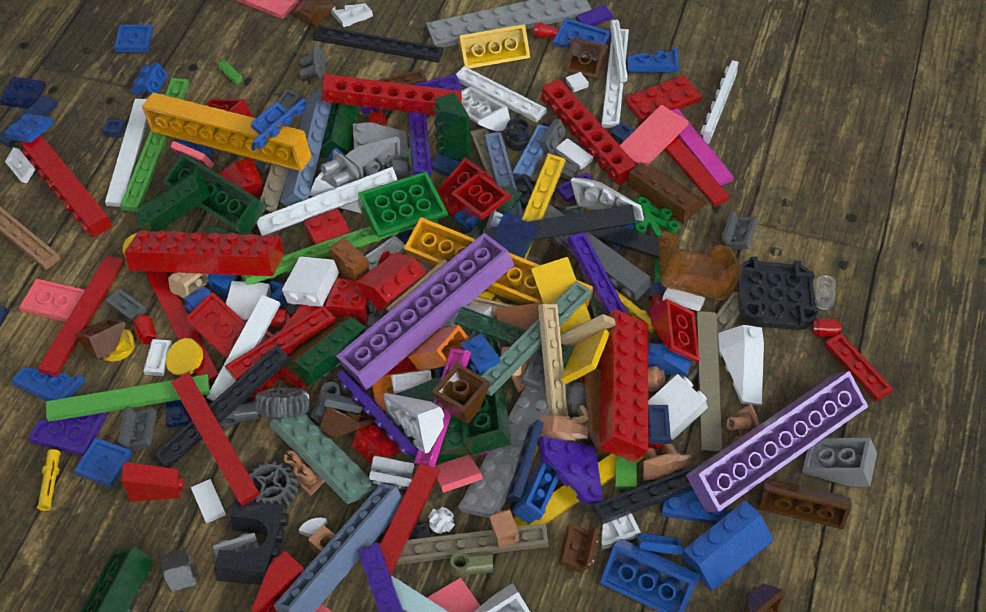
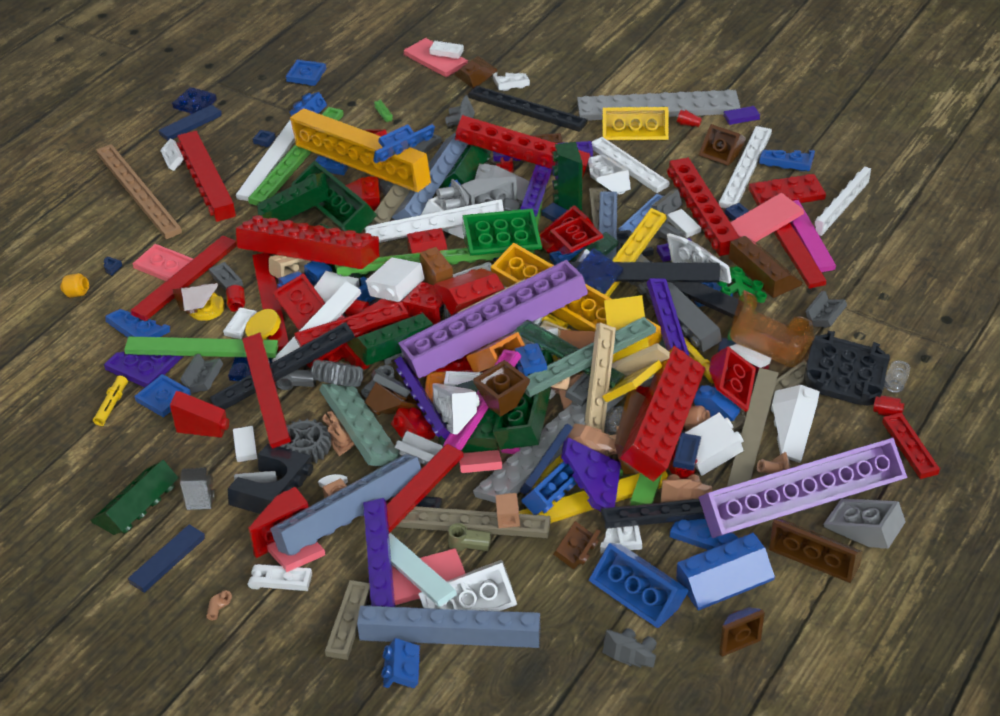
camera: 15 degrees right, 10 degrees down
blue plate [4,114,54,143] -> none
coral tile [171,141,214,169] -> none
white gear [428,507,455,534] -> none
black wheel [506,118,529,151] -> none
blue wing [552,18,611,47] -> none
white tile [566,72,589,92] -> none
white axle [610,19,627,82] -> none
blue tile [637,533,683,555] -> none

